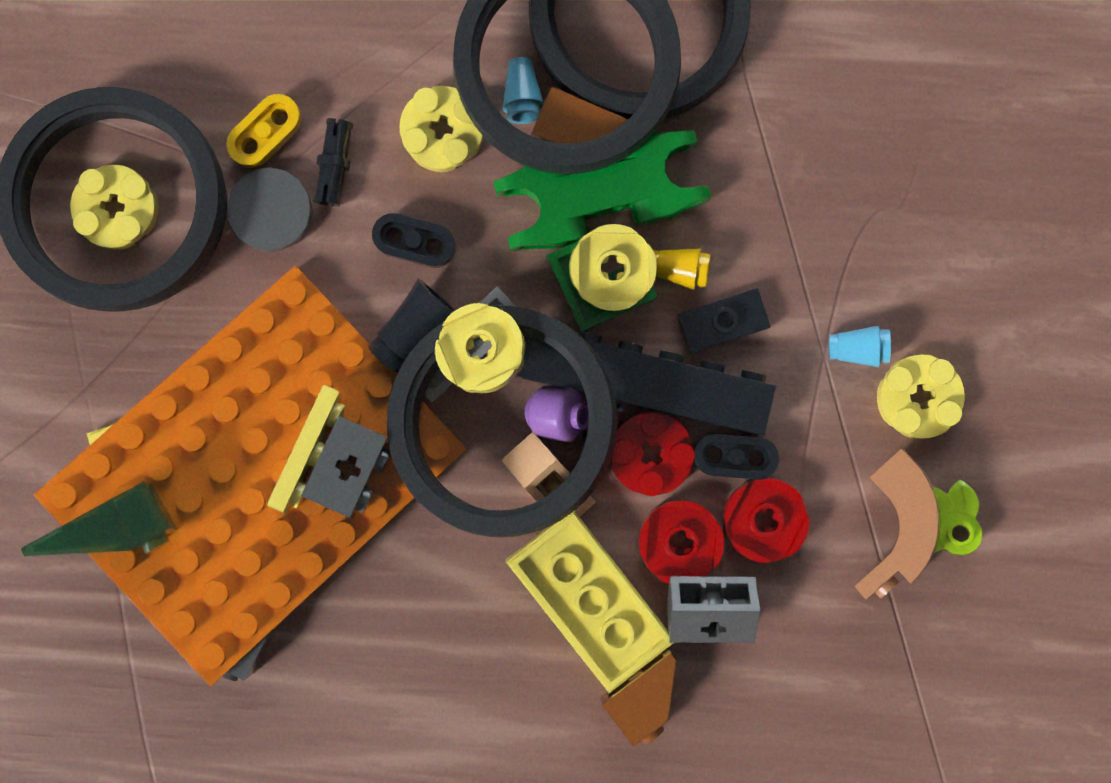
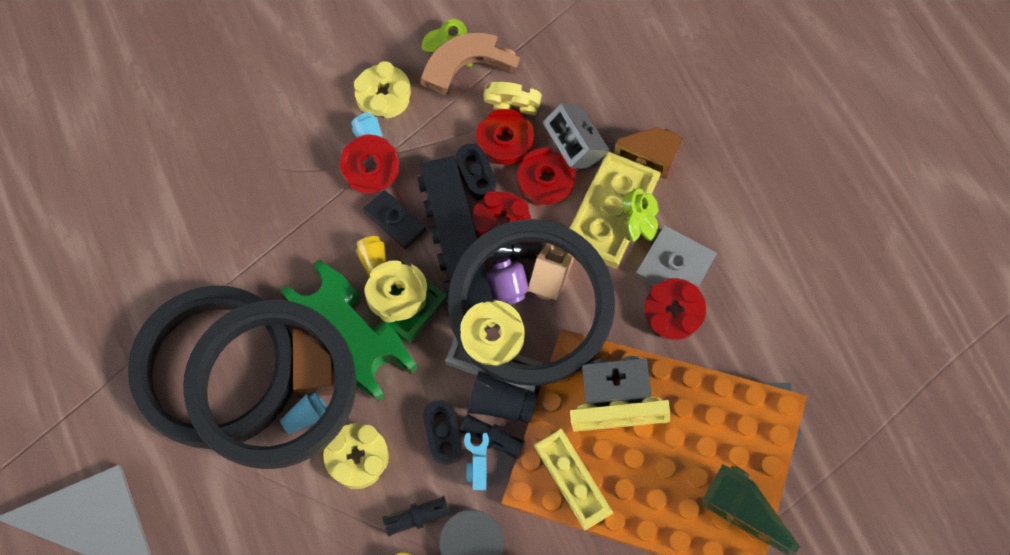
camera: 115 degrees left, 20 degrees down
none -> red plate [340,134,400,193]
none -> black pin [459,414,525,459]
none -> medium azure plate [464,433,489,490]
none -> light yellow plate [483,82,542,115]
none -> light yellow tile [534,428,613,531]
none -> lime plate [623,188,659,242]
none -> light grey plate [635,225,717,287]
none -> red plate [644,278,706,340]

